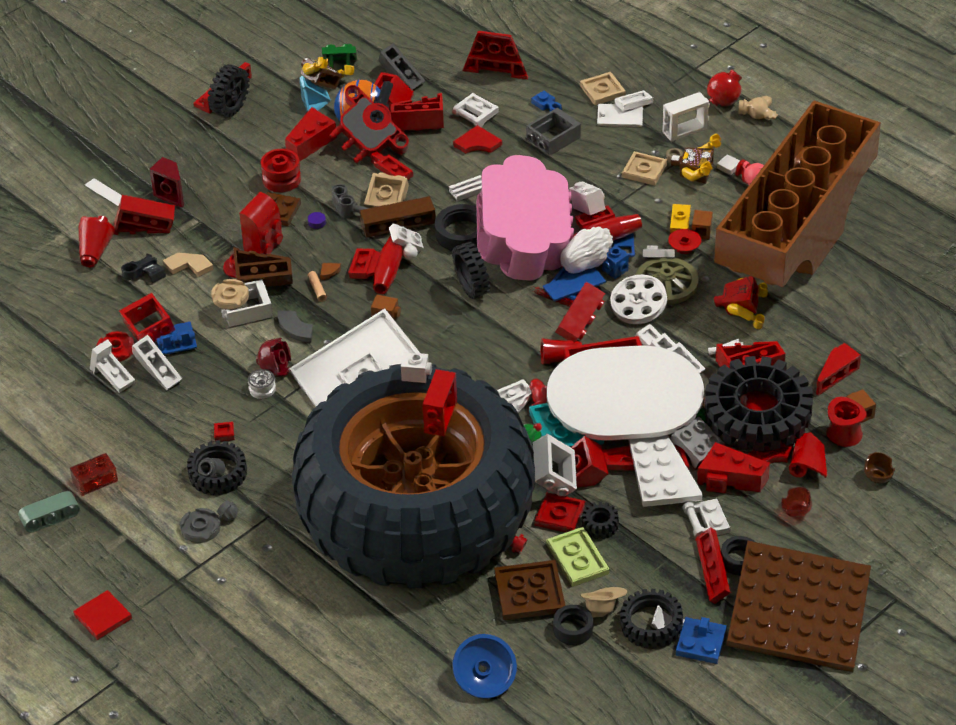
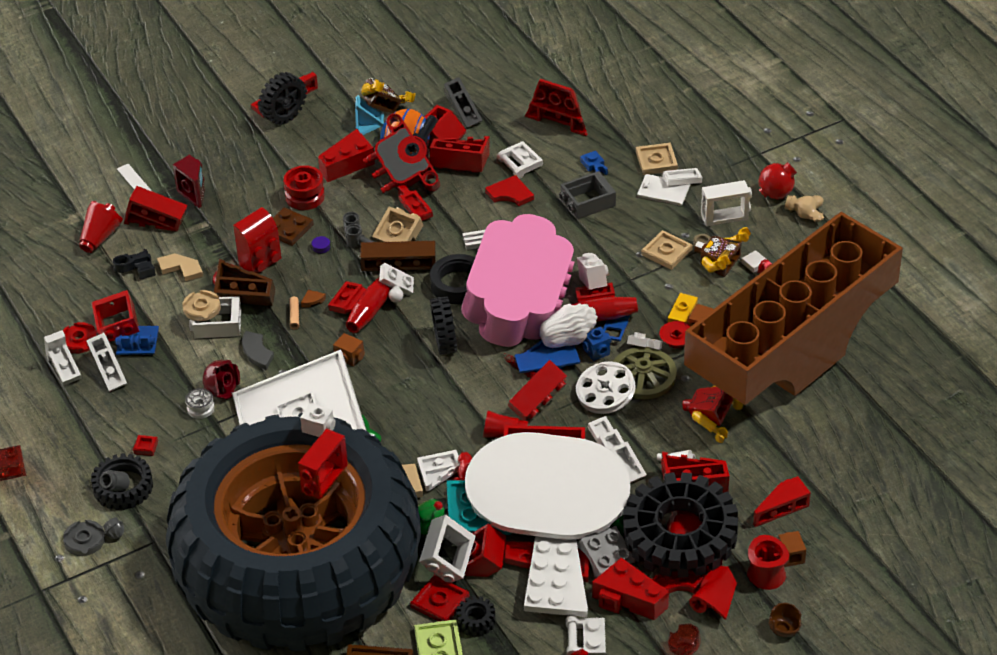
camera: 15 degrees right, 0 degrees up
green plate [322,44,357,69] -> none
red plate [510,534,528,554] -> none

